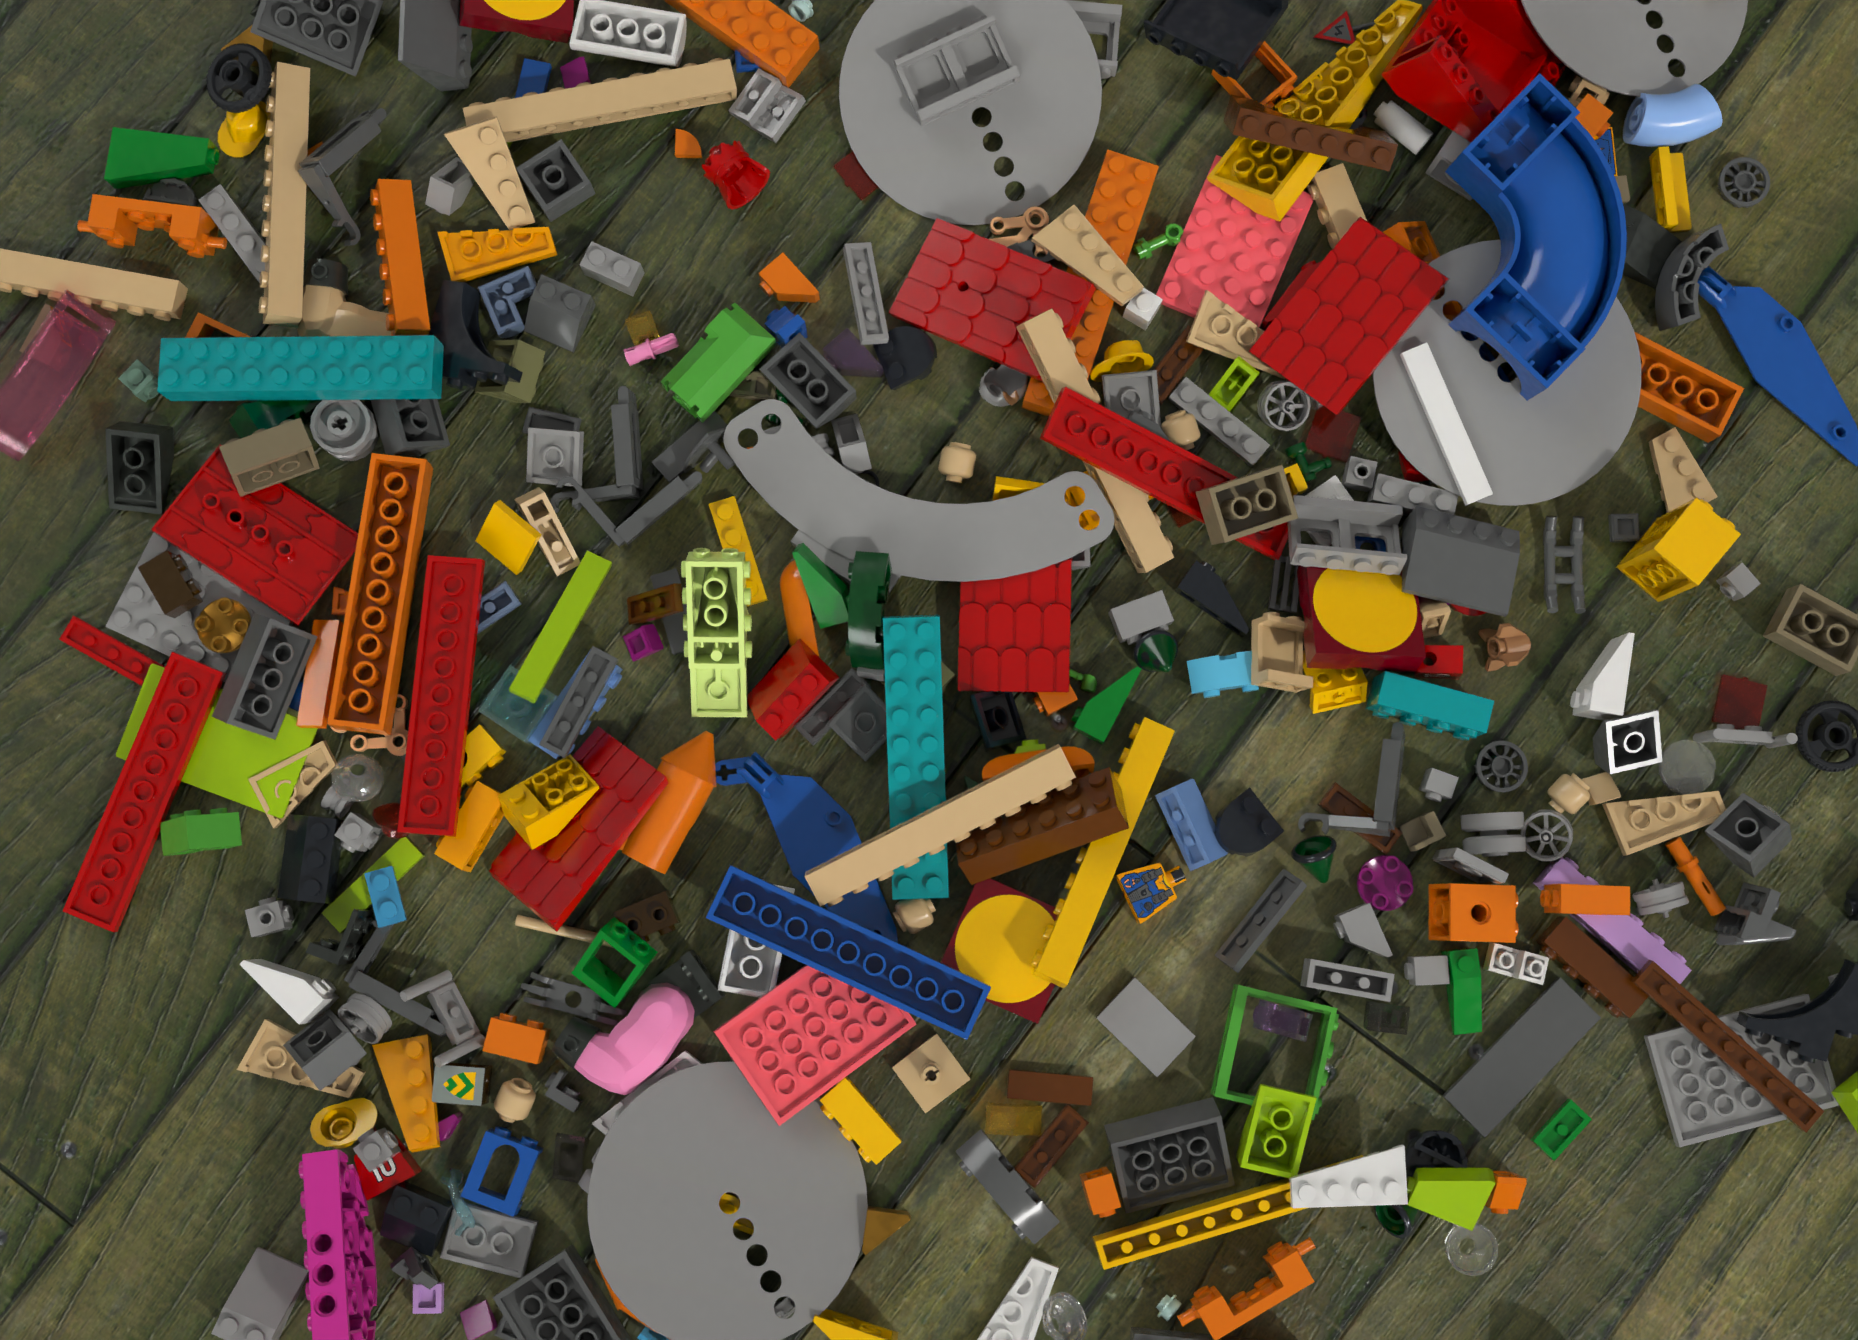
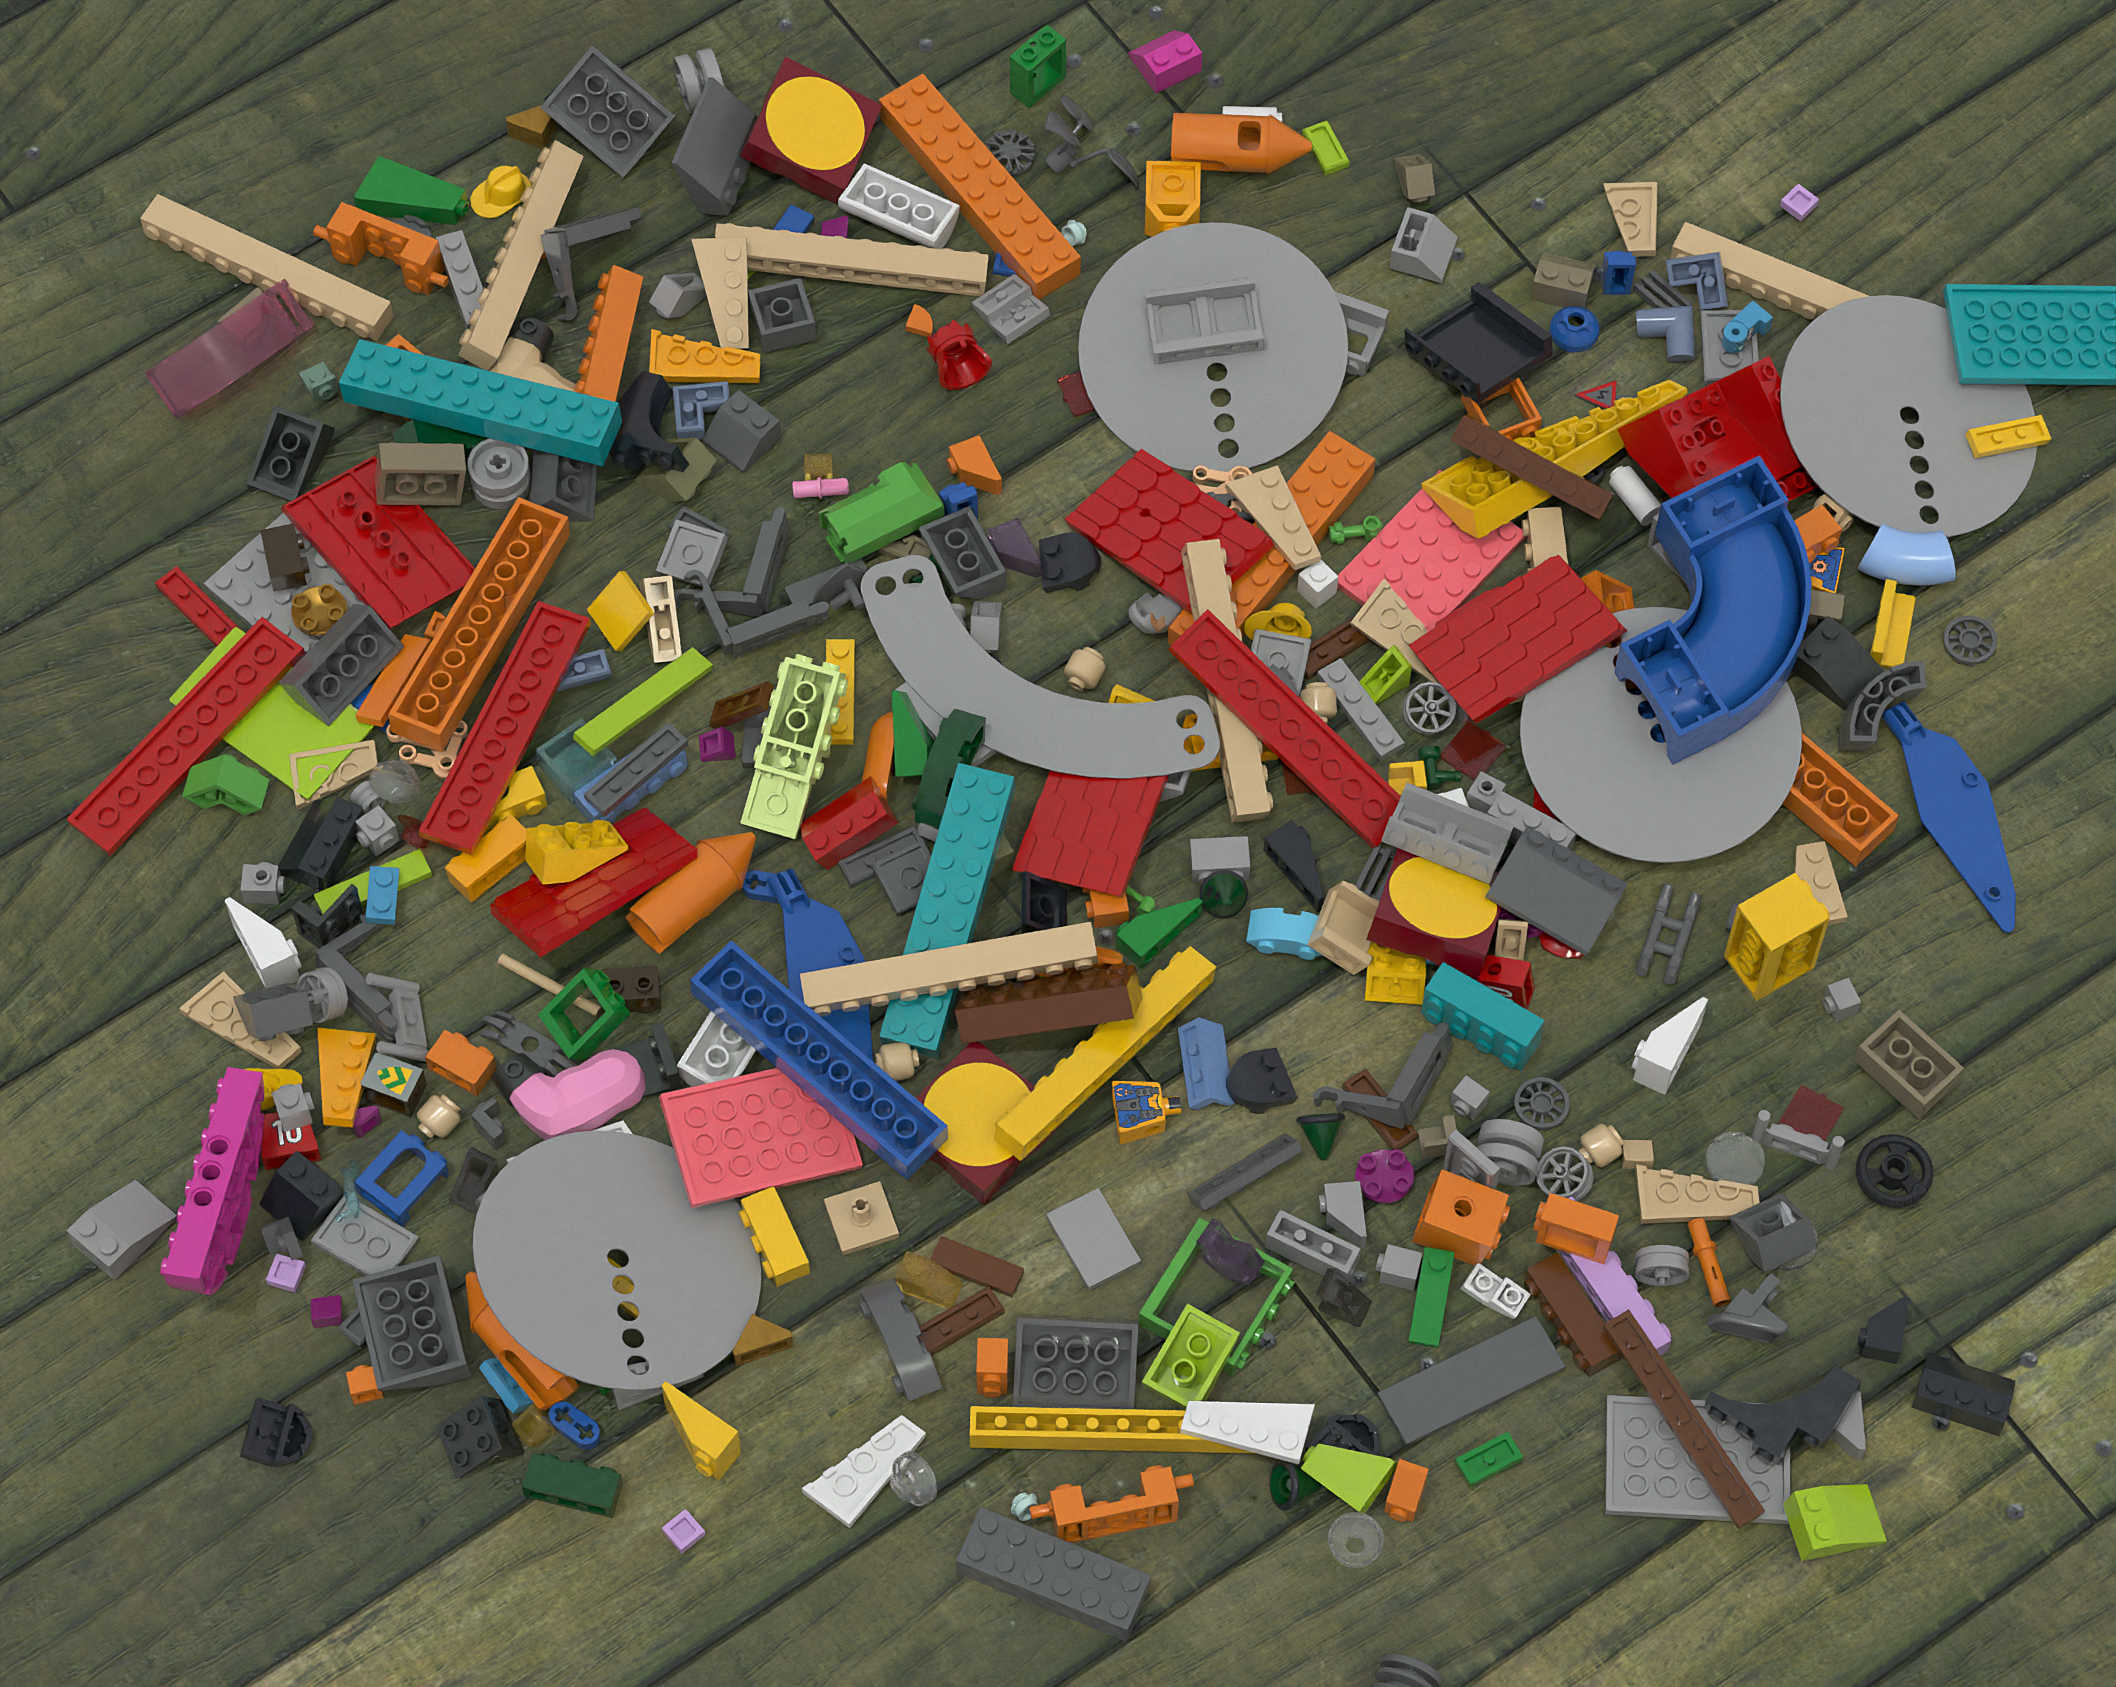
camera: 20 degrees right, 20 degrees down
black wheel [206,43,272,113] -> none
light grey brick [580,241,644,297] -> none
light grey plate [843,242,889,345] -> none
dark tan brick [1196,465,1298,545] -> none
white tile [1400,343,1493,506] -> none
medium nougat brick [1478,623,1531,672] -> none
dark grey slope [1593,709,1663,774] -> none

